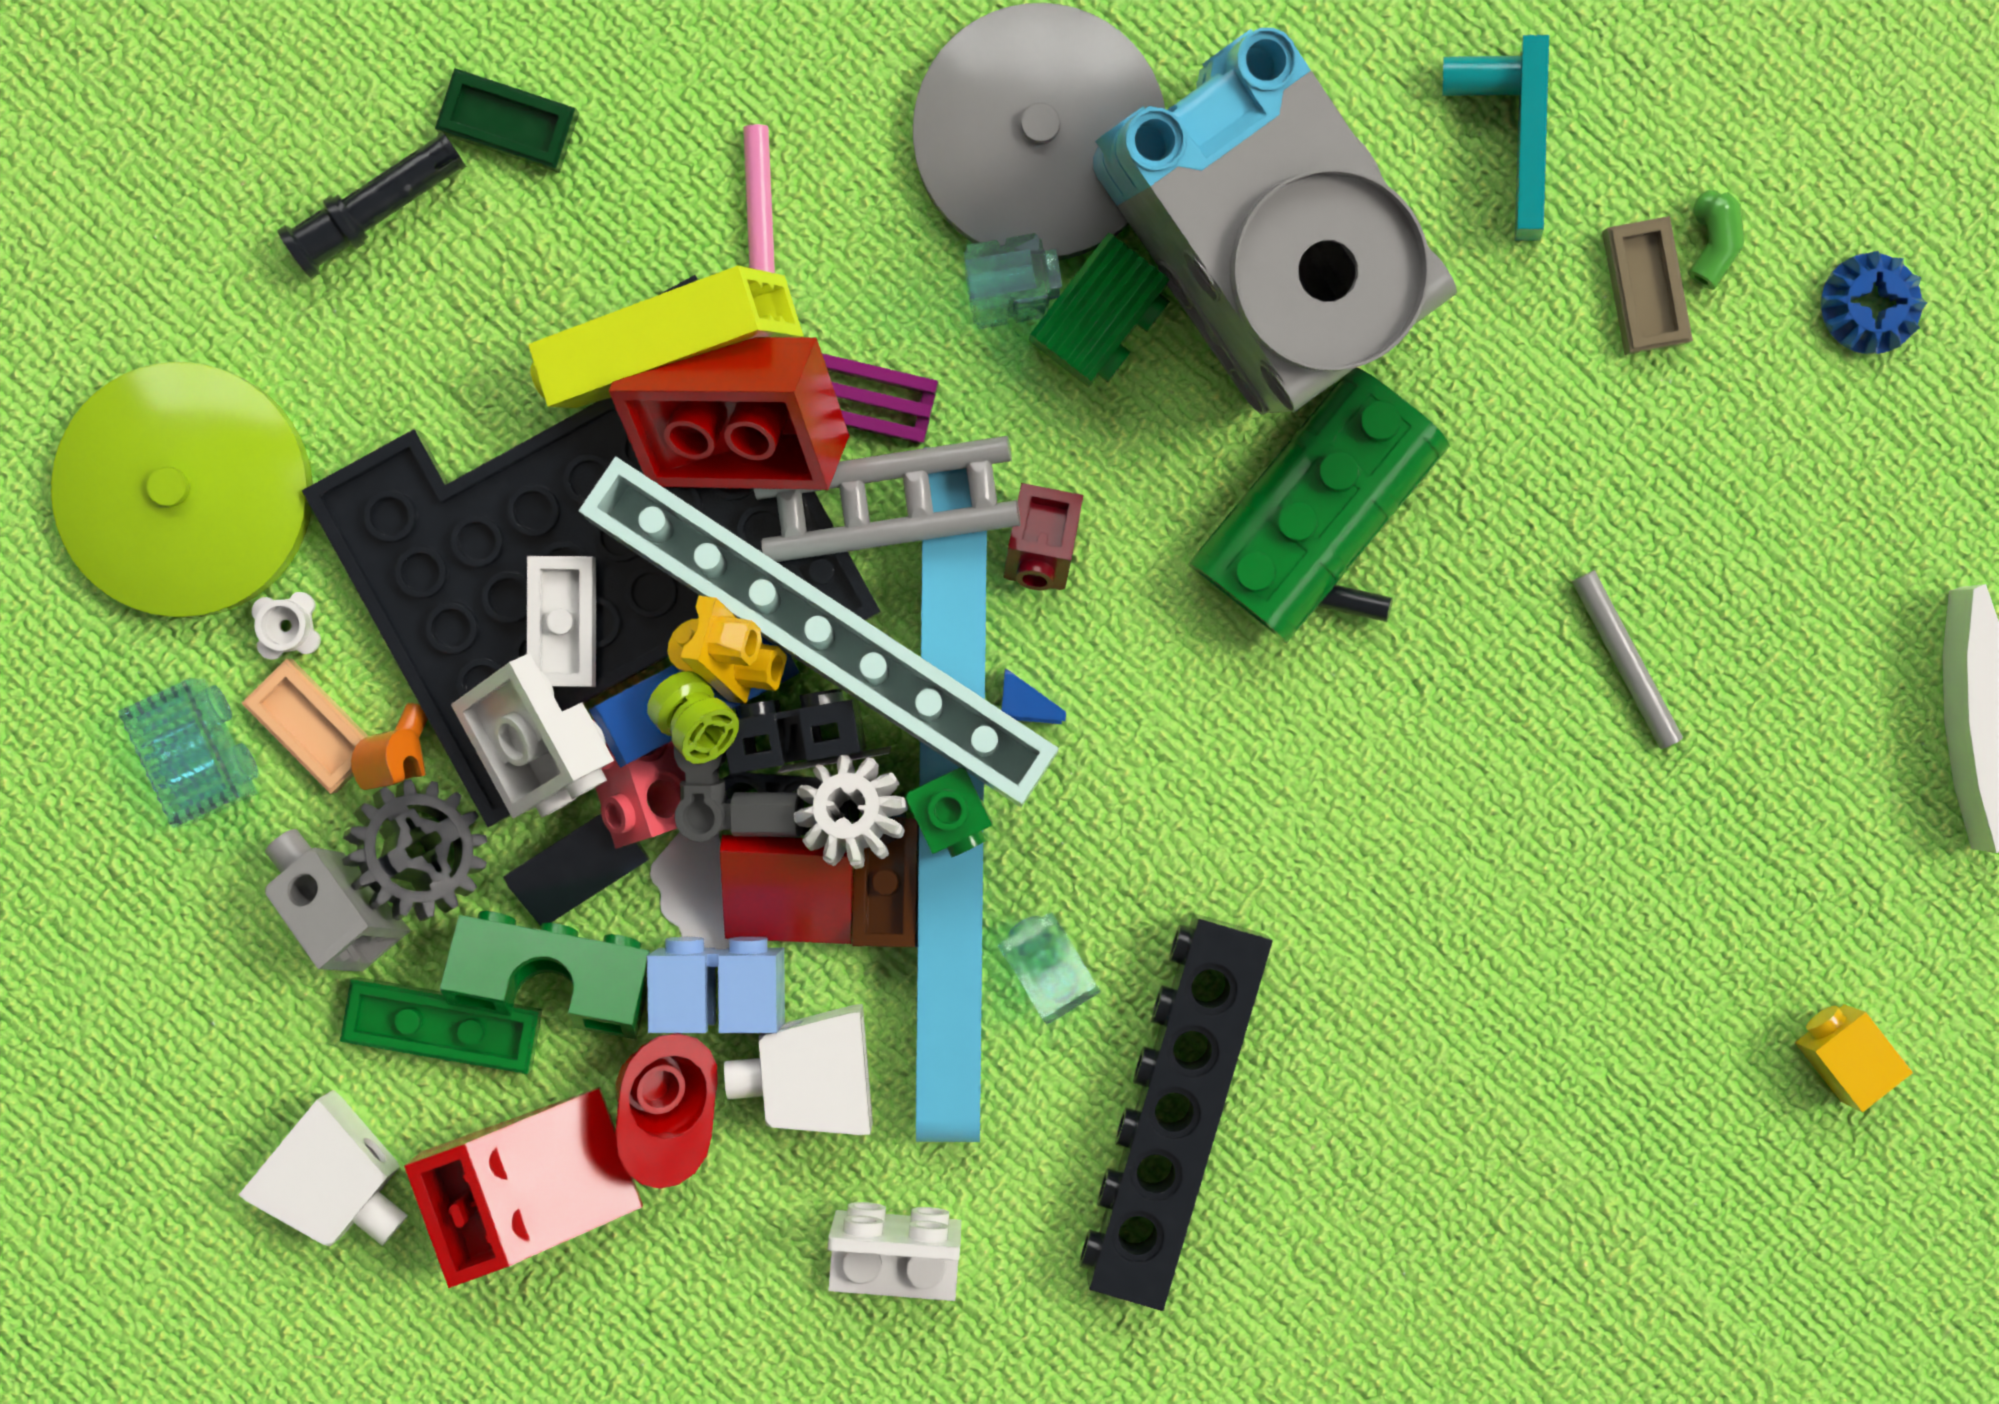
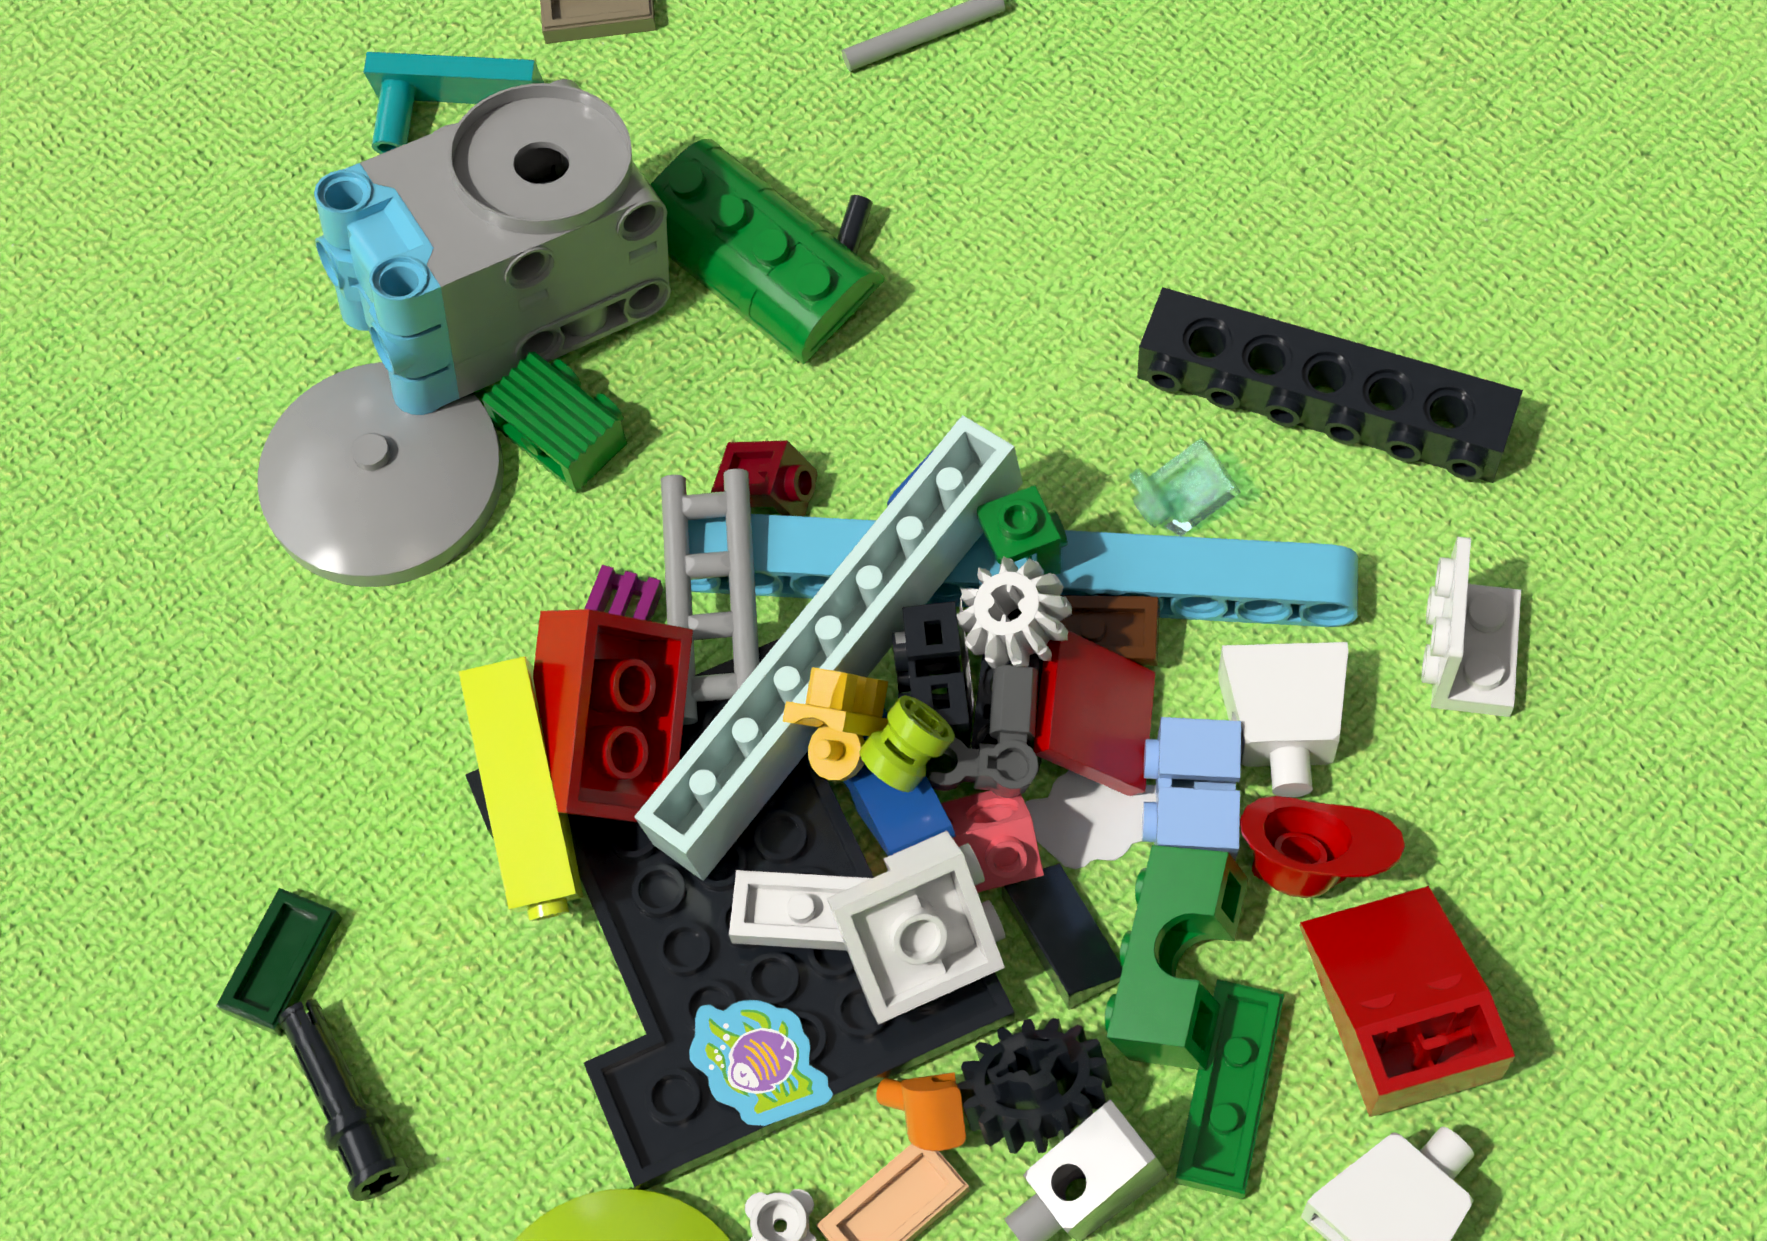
camera: 75 degrees left, 25 degrees down
bright pink bar [743,124,775,273] -> none
clear light blue brick [963,233,1062,329] -> none
none -> sticker [689,1000,833,1126]

